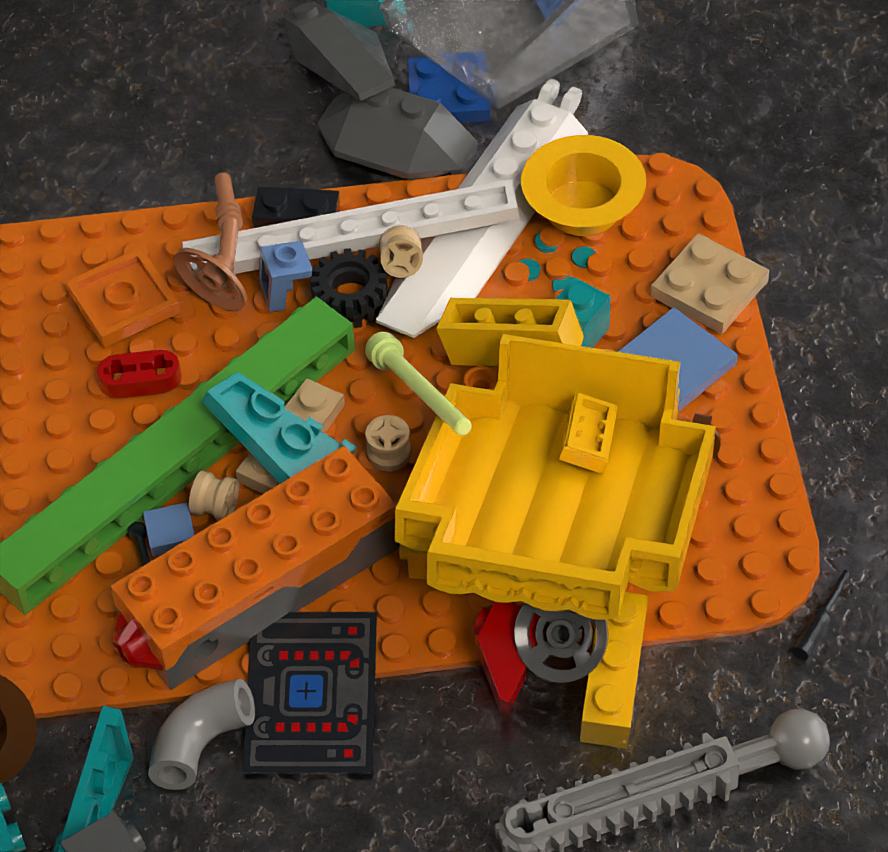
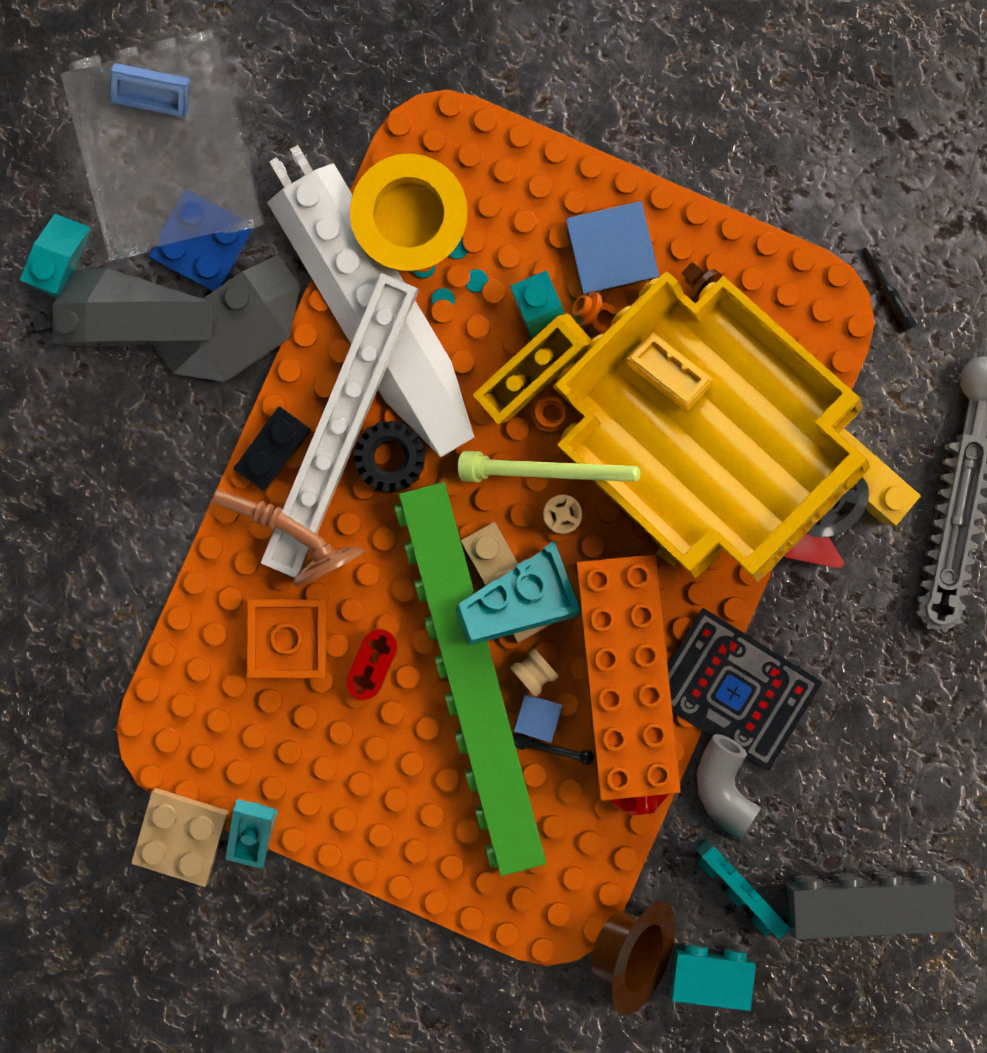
camera: 60 degrees left, 35 degrees up
medium blue bracket [258,241,312,312] -> none
tan wheel [379,225,423,278] -> none
tan plate [651,233,770,334] -> none

